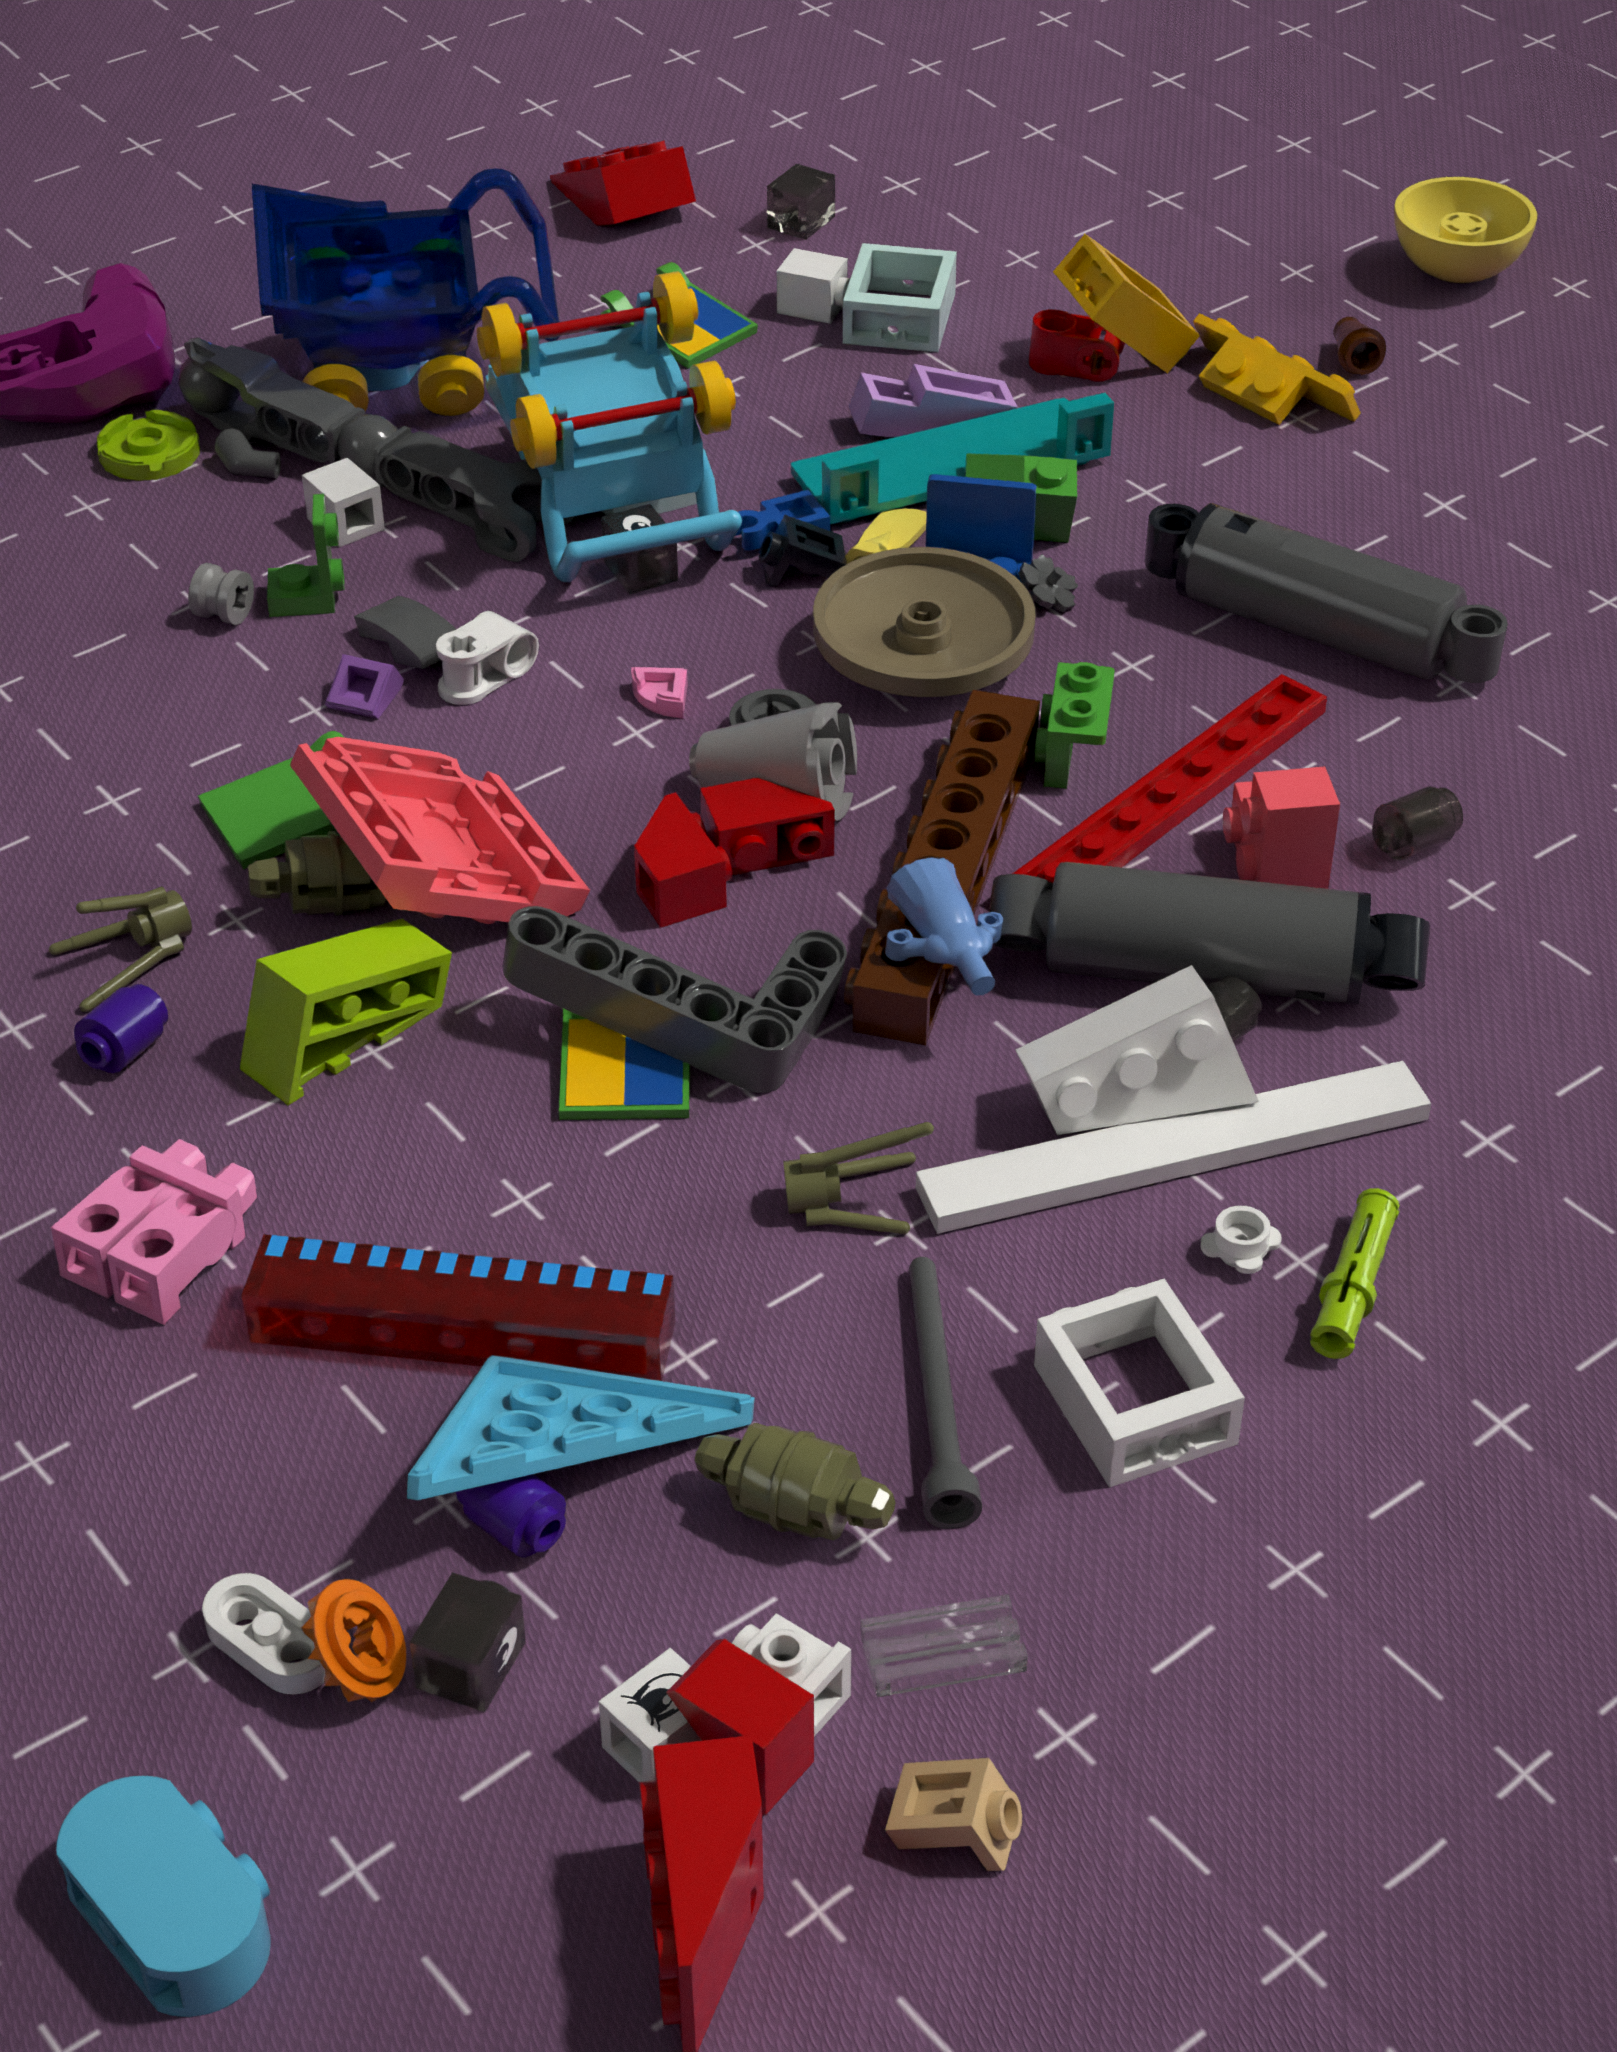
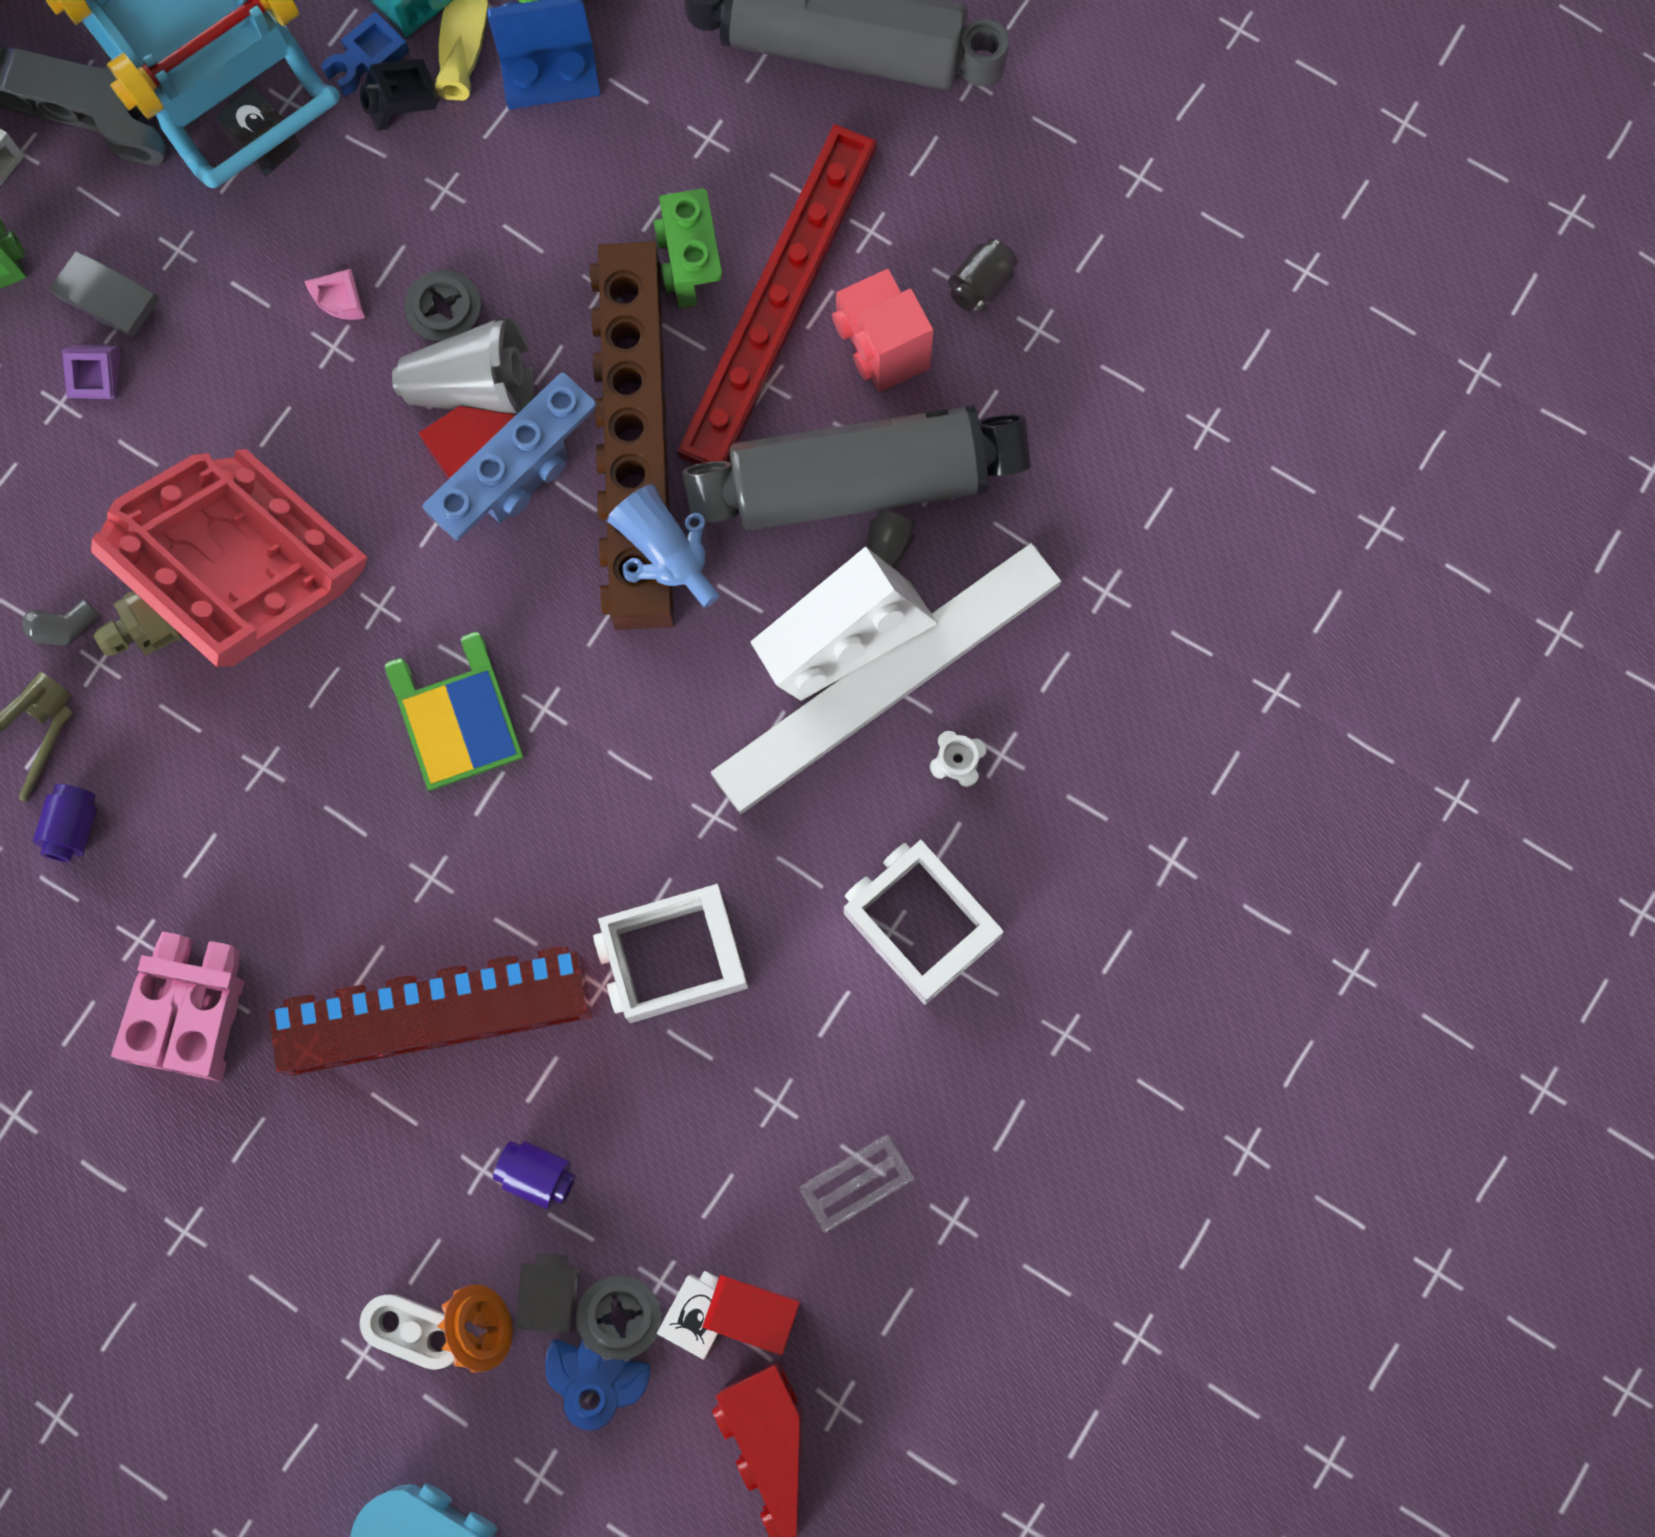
camera: 15 degrees left, 35 degrees up
bright green flag [198,731,344,870] -> none
lime wedge [240,918,452,1106] -> none
medium azure tile [407,1355,755,1500] -> none
white piece [436,611,539,705] -> none
dark grey beam [502,906,847,1093] -> none
red slope [634,792,732,928] -> none
olive piece [695,1423,896,1541] -> none
white brick [732,1613,851,1737] -> none
olive plant [783,1122,934,1234] -> none
dark tan dish [813,547,1036,697] -> none
tan bracket [885,1758,1022,1871] -> none
dark grey piece [909,1256,982,1529] -> none
dark grey plant [1018,554,1078,612] -> none
lime pin [1310,1188,1400,1359] -> none
none -> dark grey arm [22,598,101,646]
none -> medium blue bracket [422,373,596,540]
none -> blue plate [545,1322,651,1431]
none -> dark grey gear [576,1275,662,1362]
none -> white window [593,884,749,1023]

